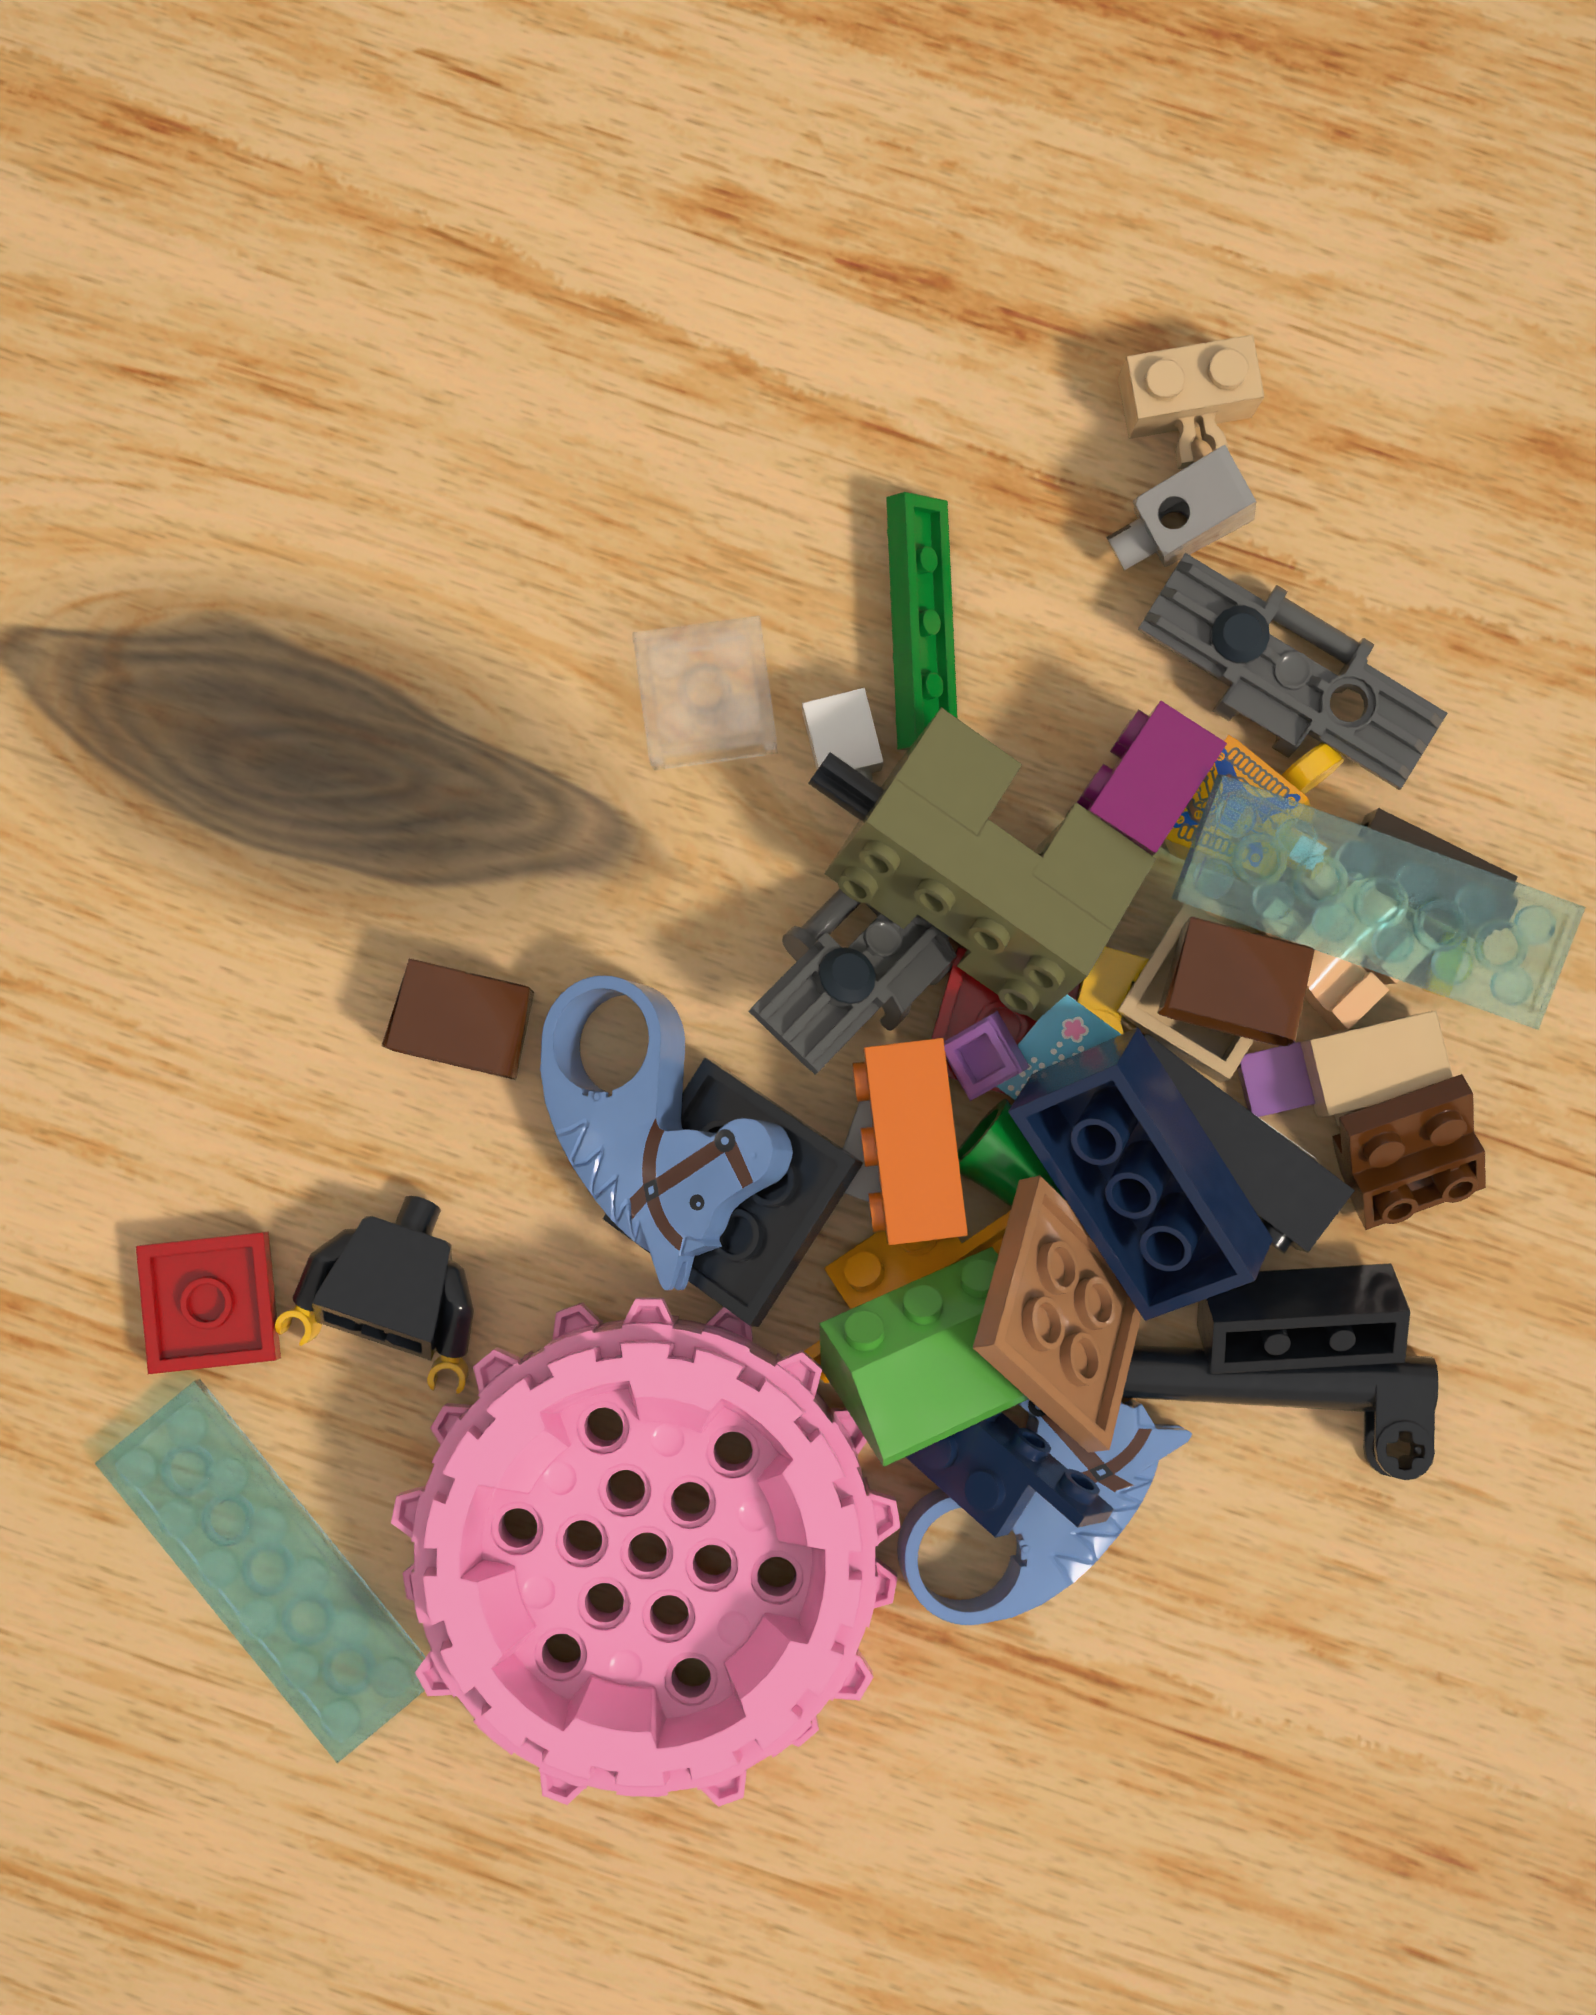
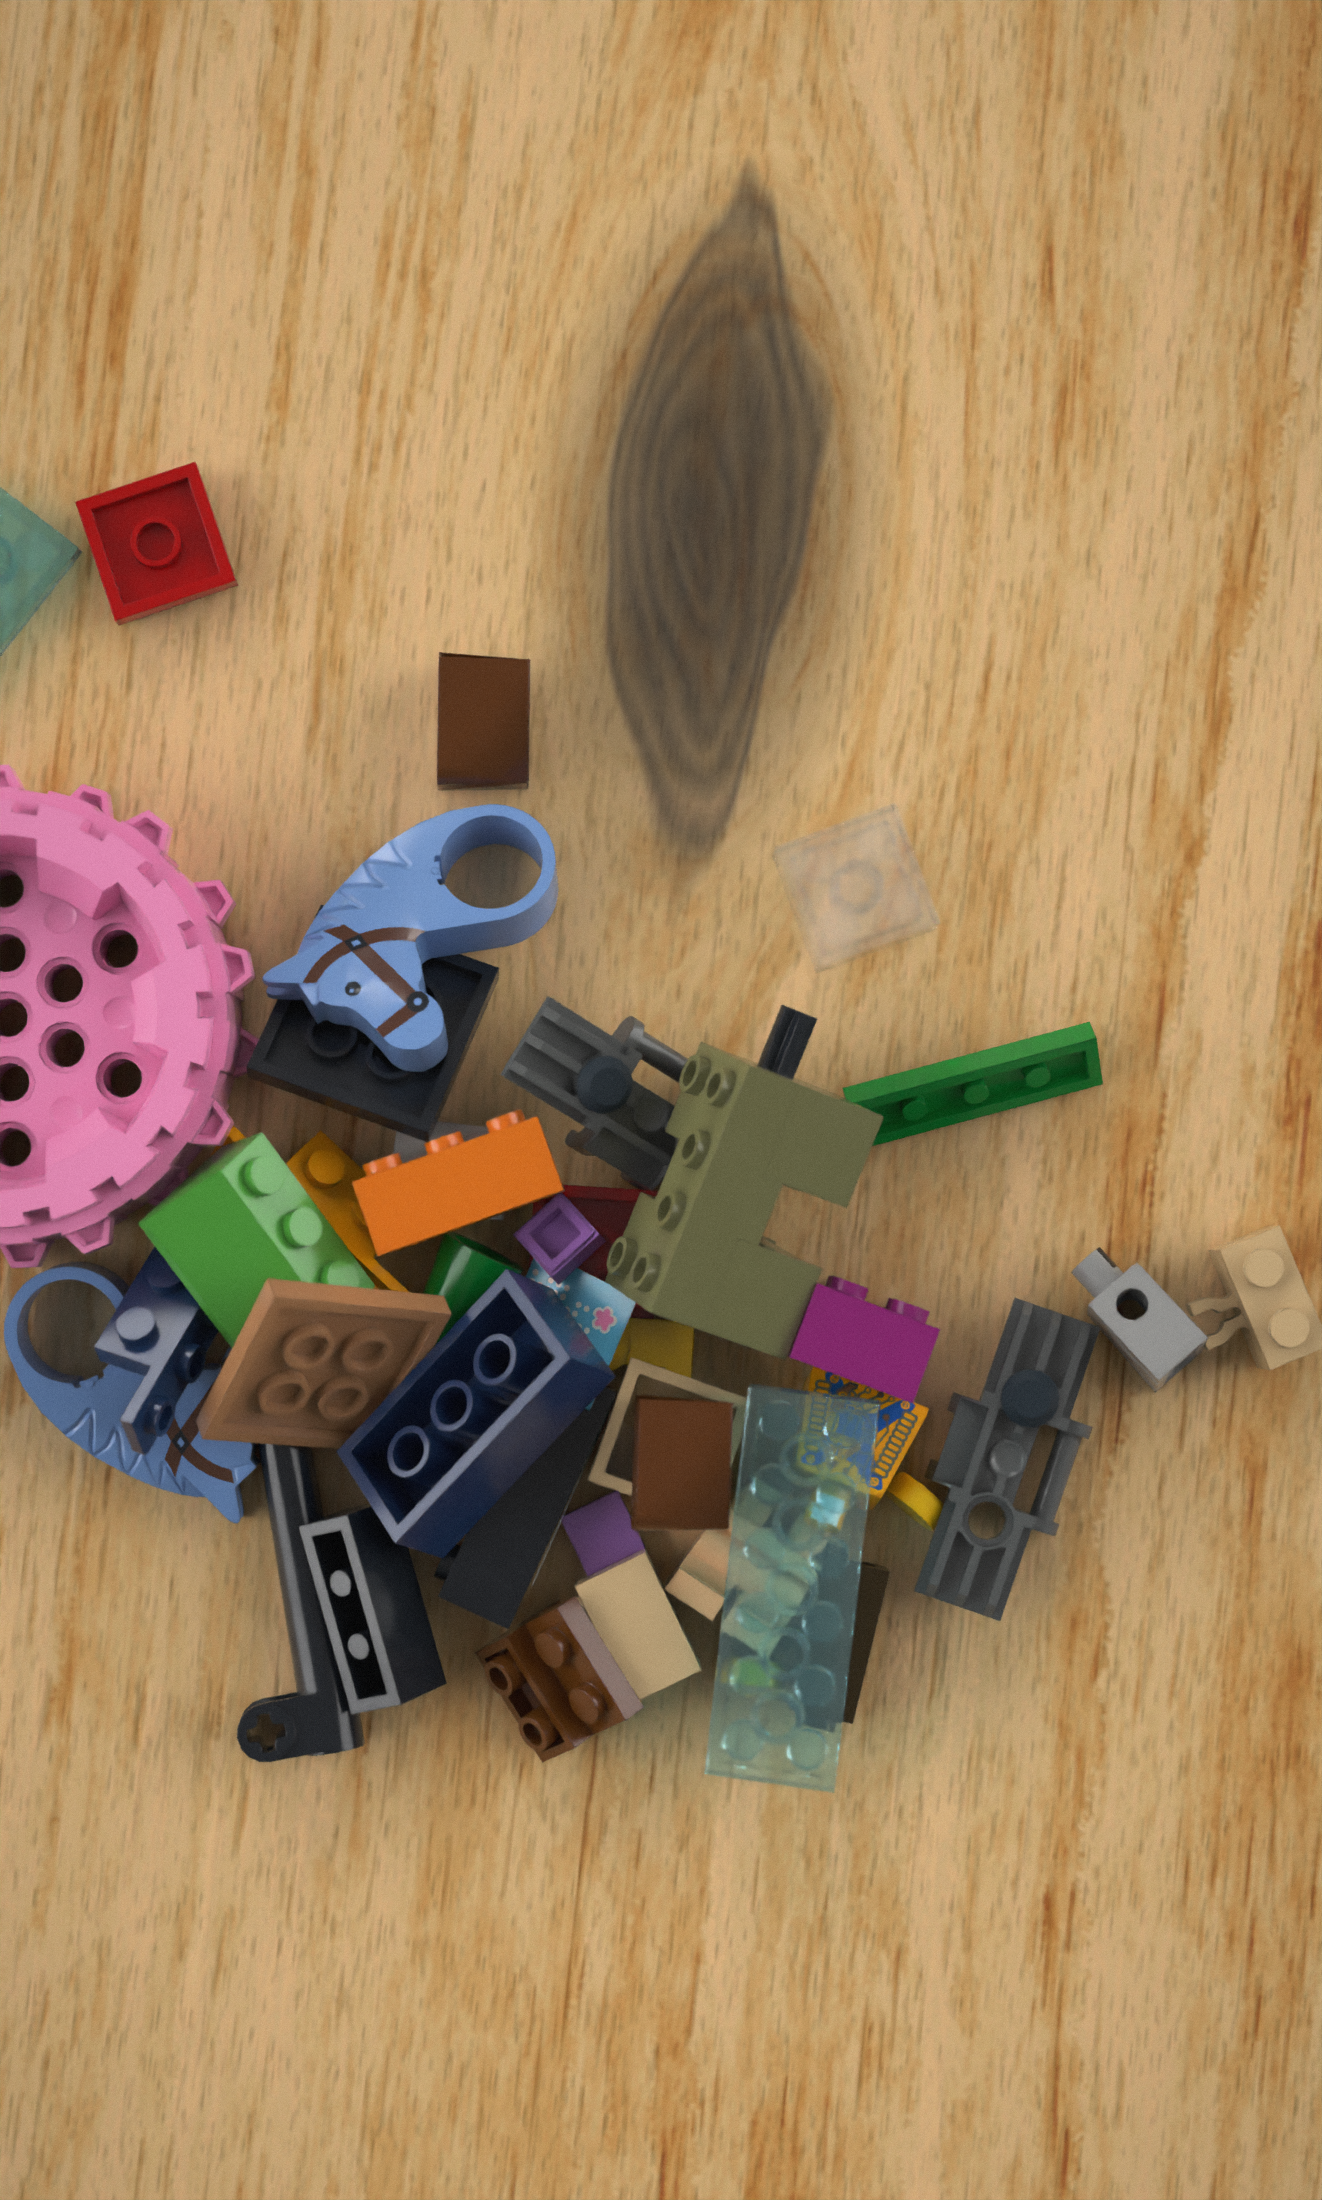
camera: 70 degrees right, 0 degrees up
black torso [275,1196,474,1394] -> none
white brick [802,688,883,782] -> none

